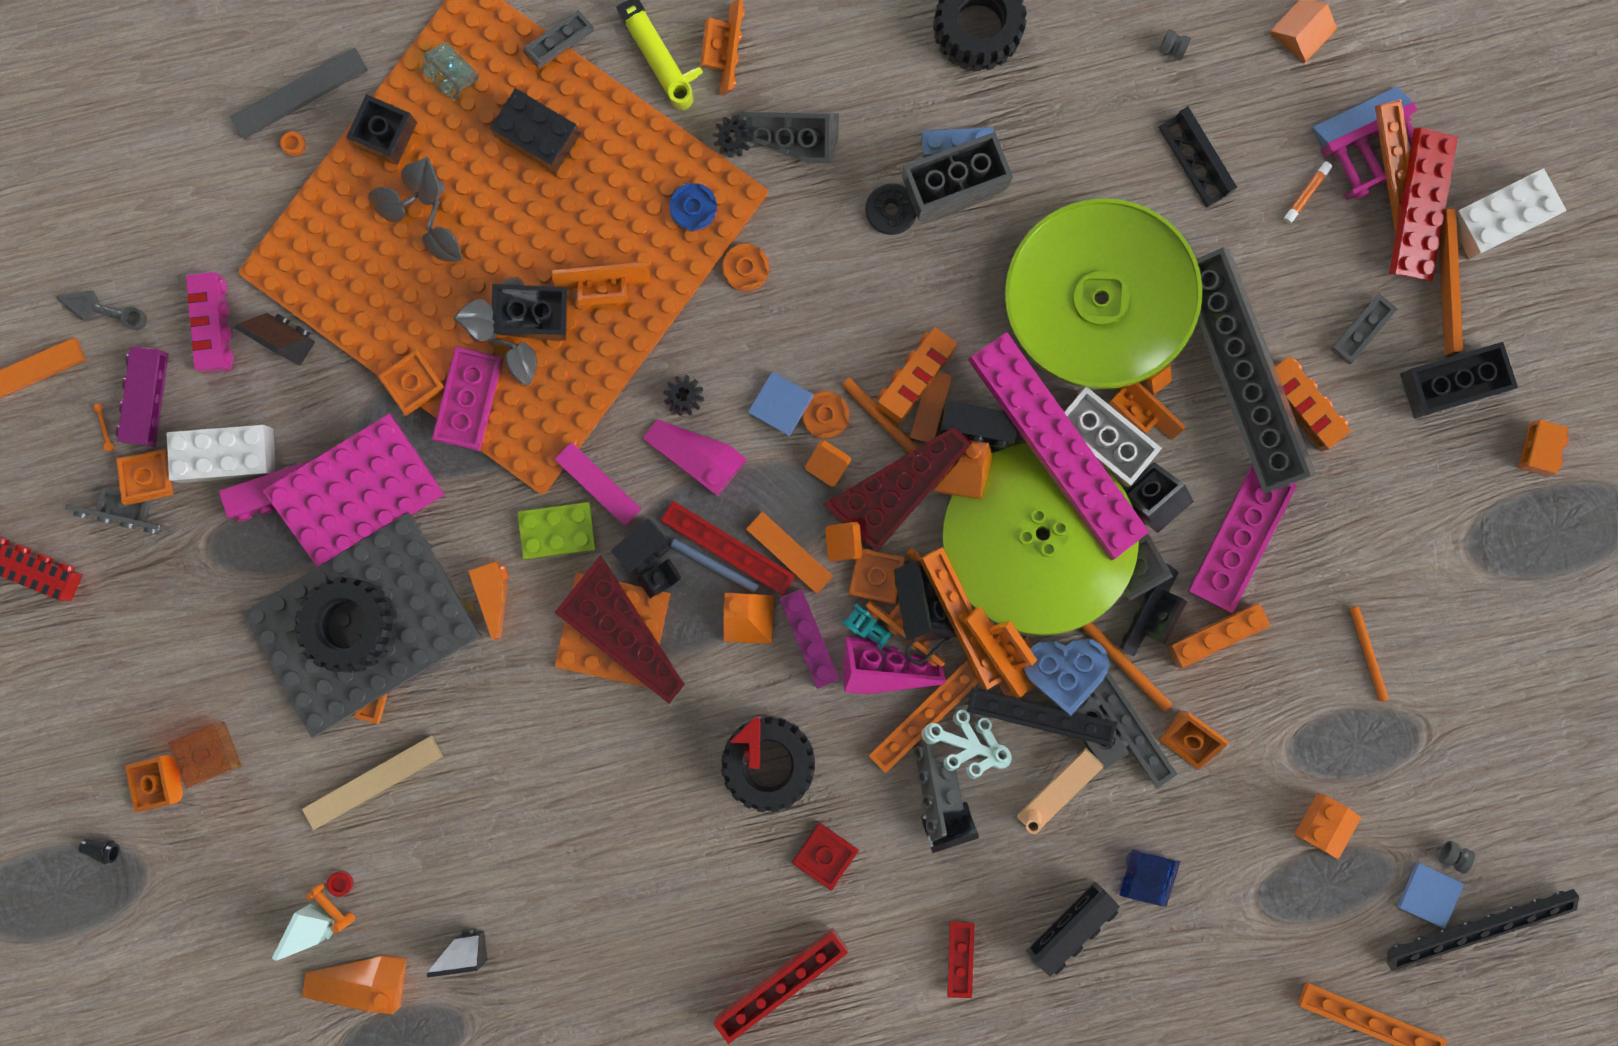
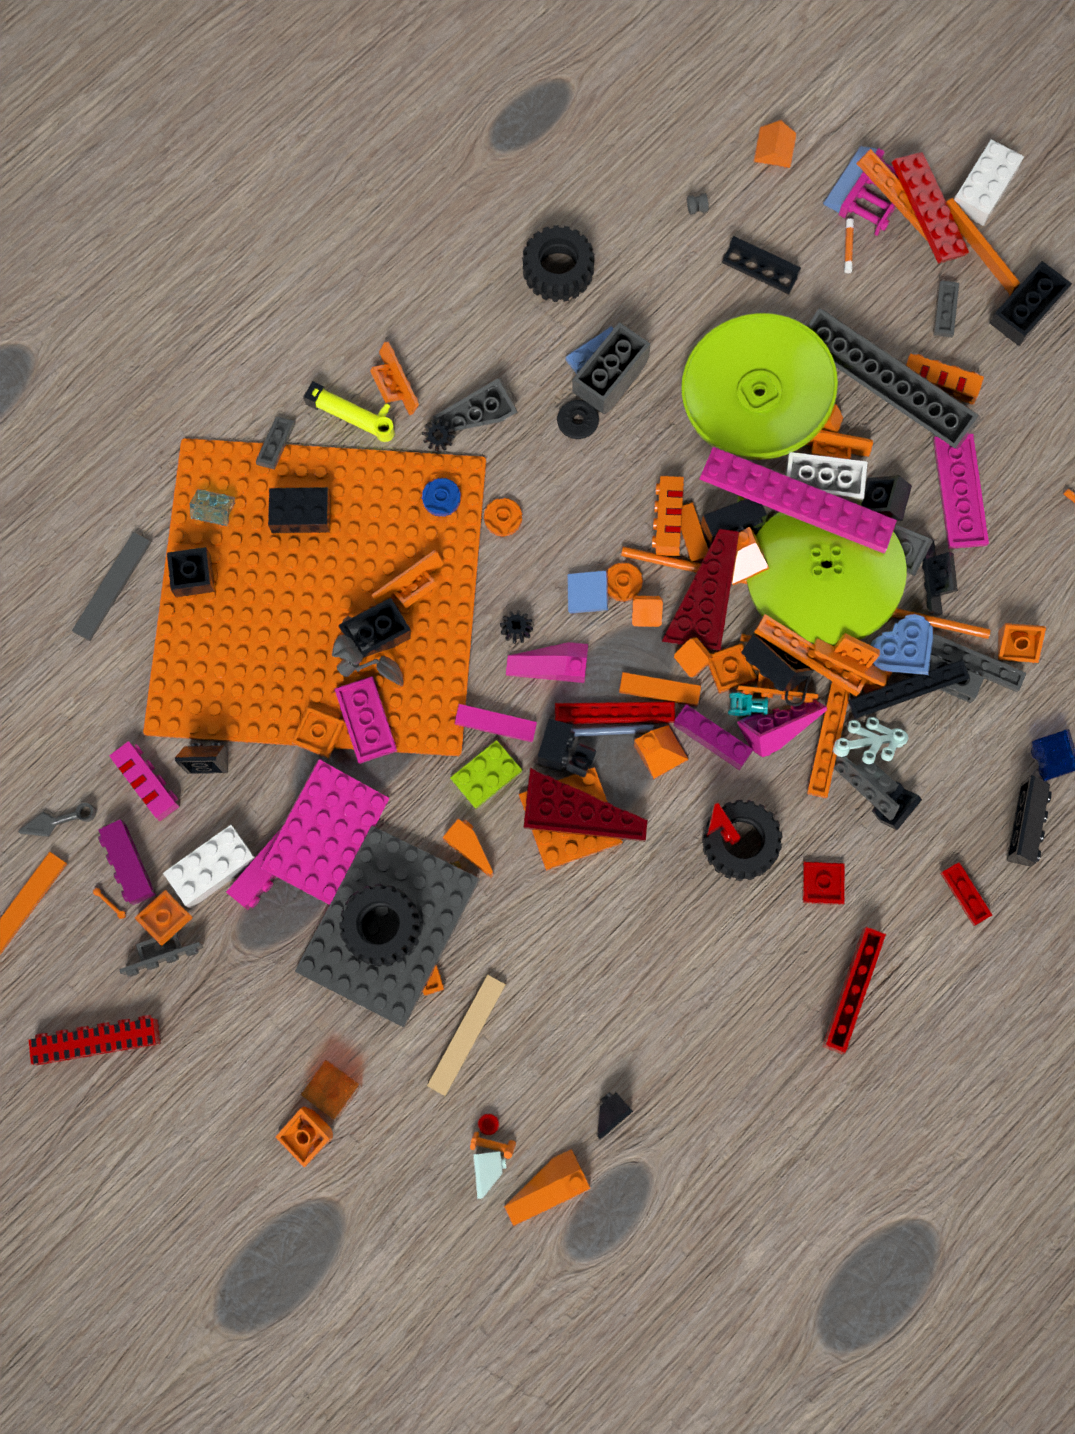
camera: 30 degrees left, 10 degrees down
black cone [79,839,120,865] -> none
orange tile [280,131,306,157] -> none
dark grey plant [368,157,464,262] -> none
light nougat piece [1017,748,1103,834] -> none
orange brick [1166,604,1271,668] -> none

